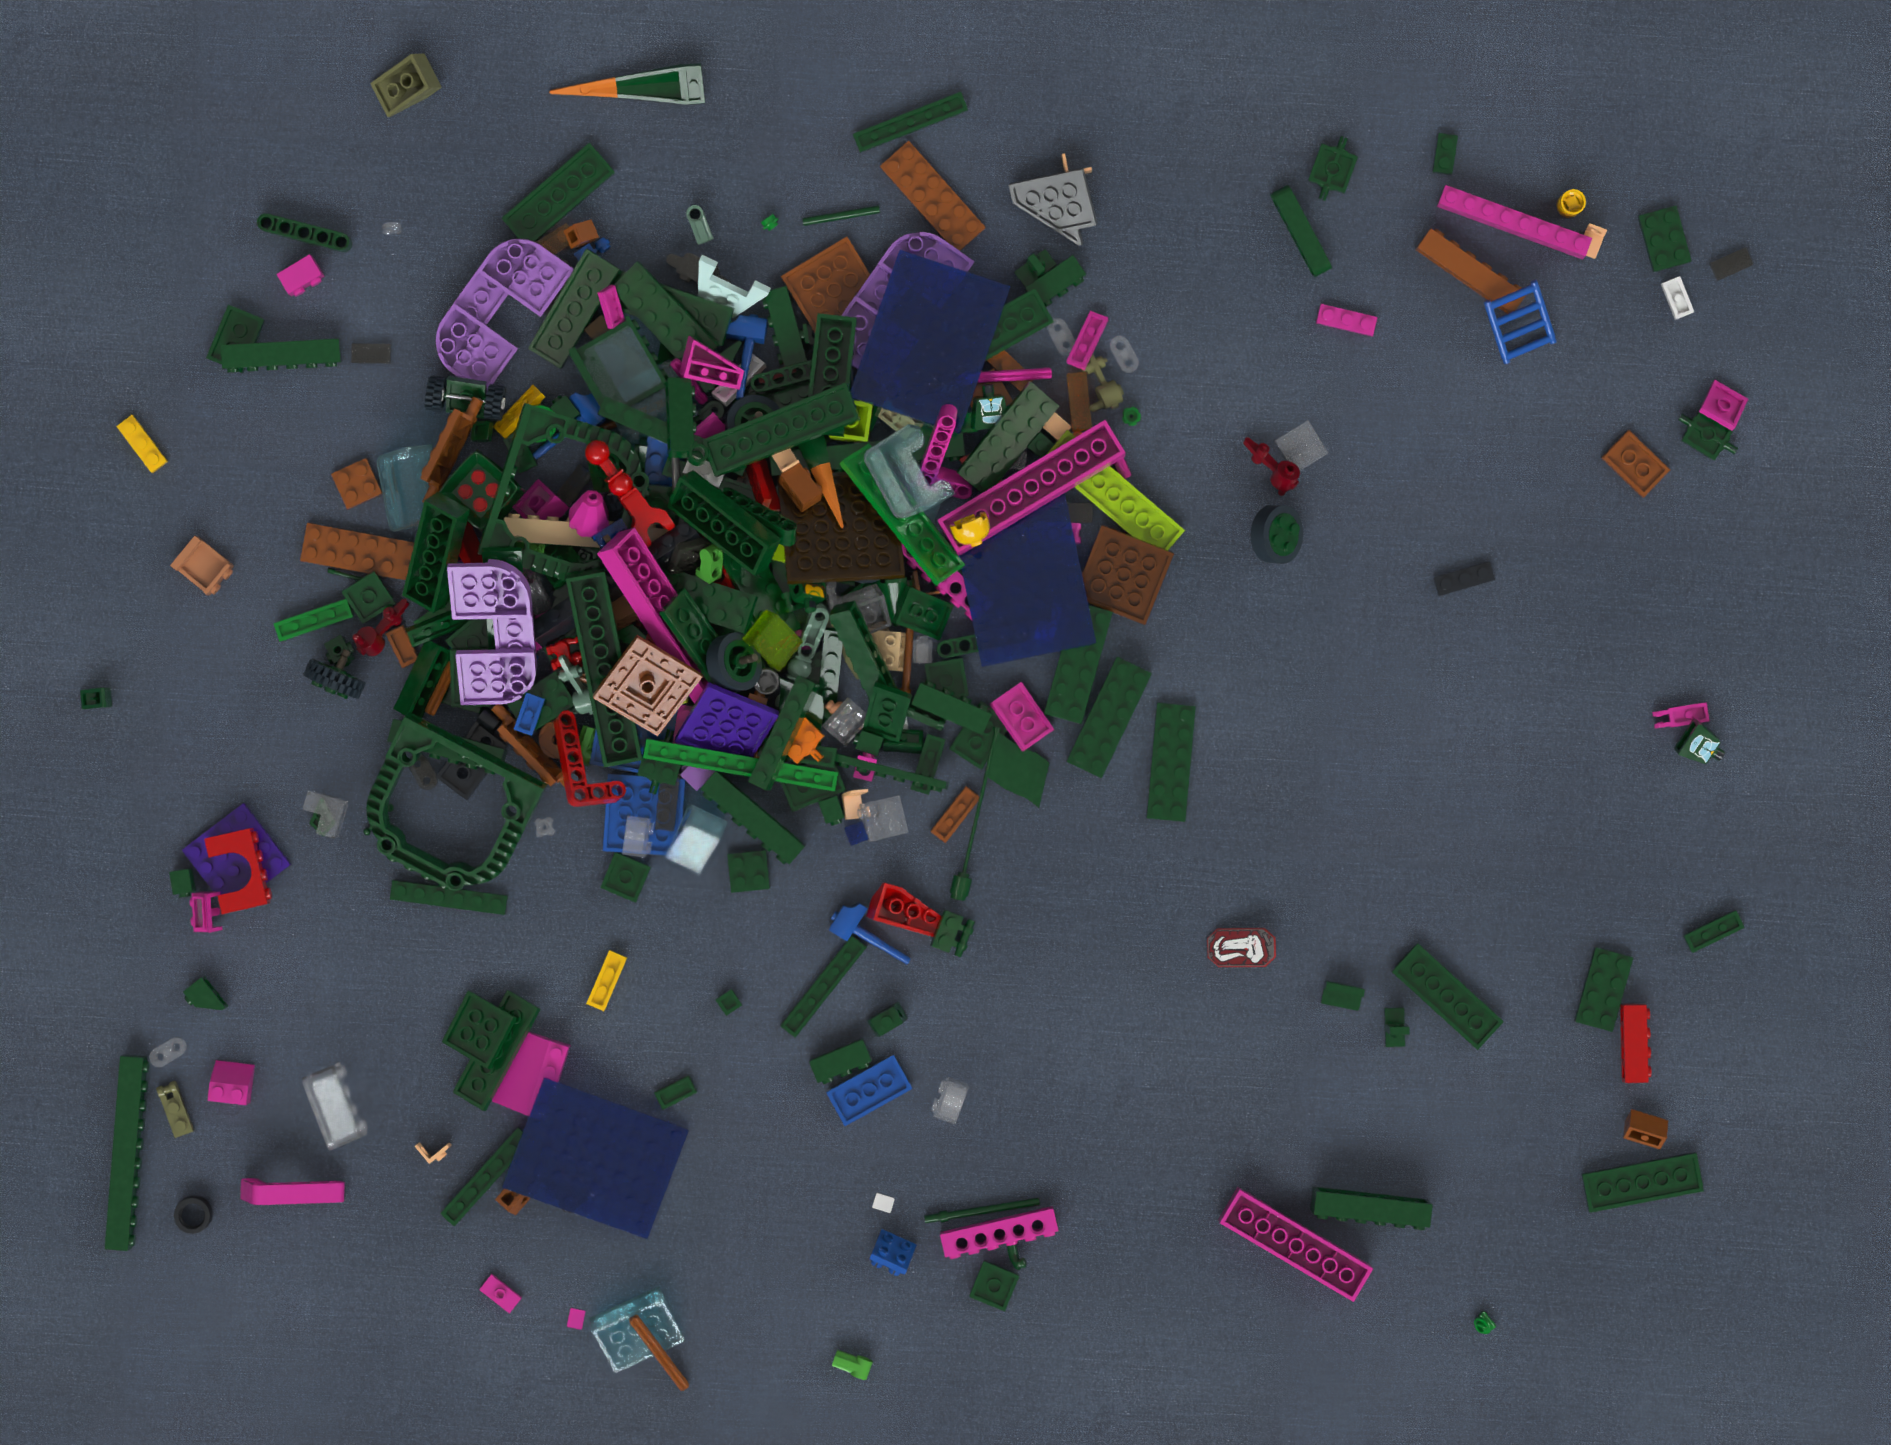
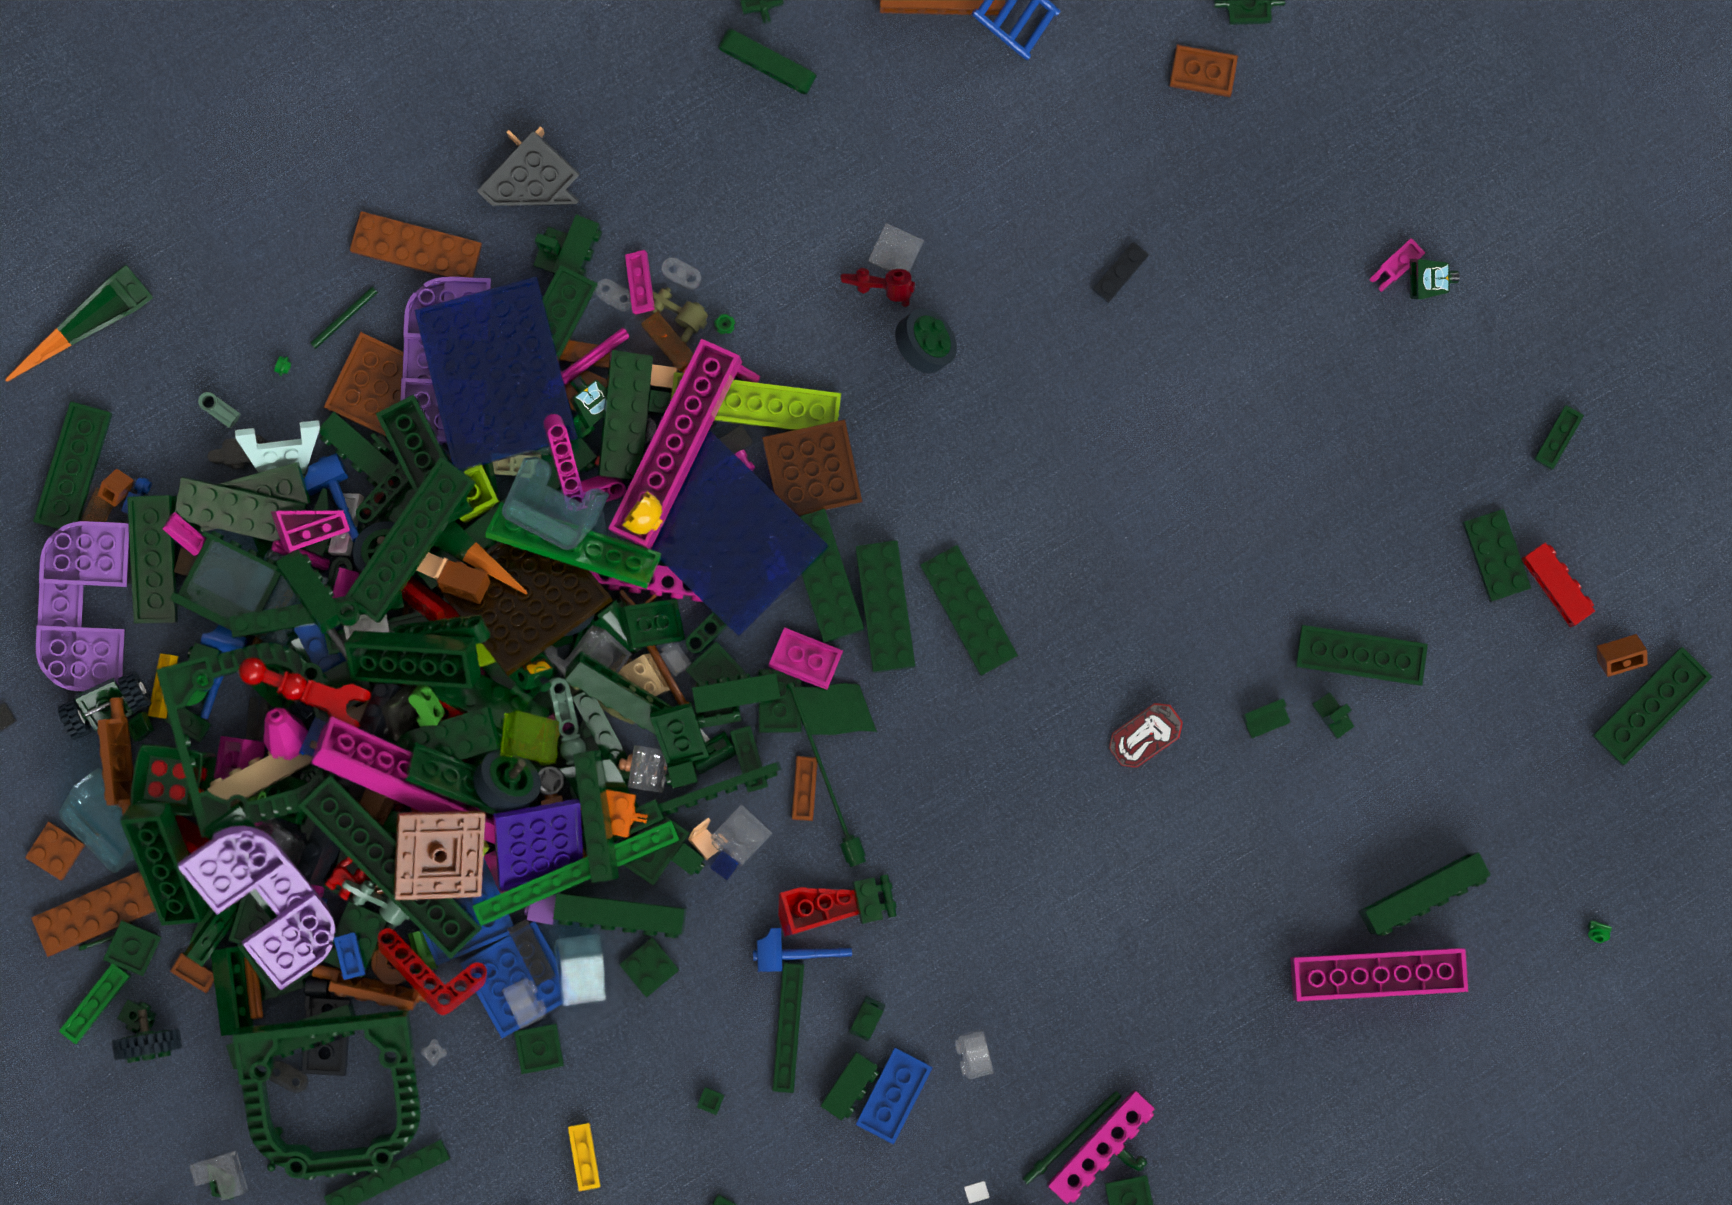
camera: 30 degrees left, 5 degrees down
dark red piece [352,599,409,656] -> none
dark green plate [637,729,681,794] -> none
dark green plate [853,92,968,153] -> none
dark pink bracket [853,752,878,782] -> none
dark pink plate [1316,304,1377,337] -> none

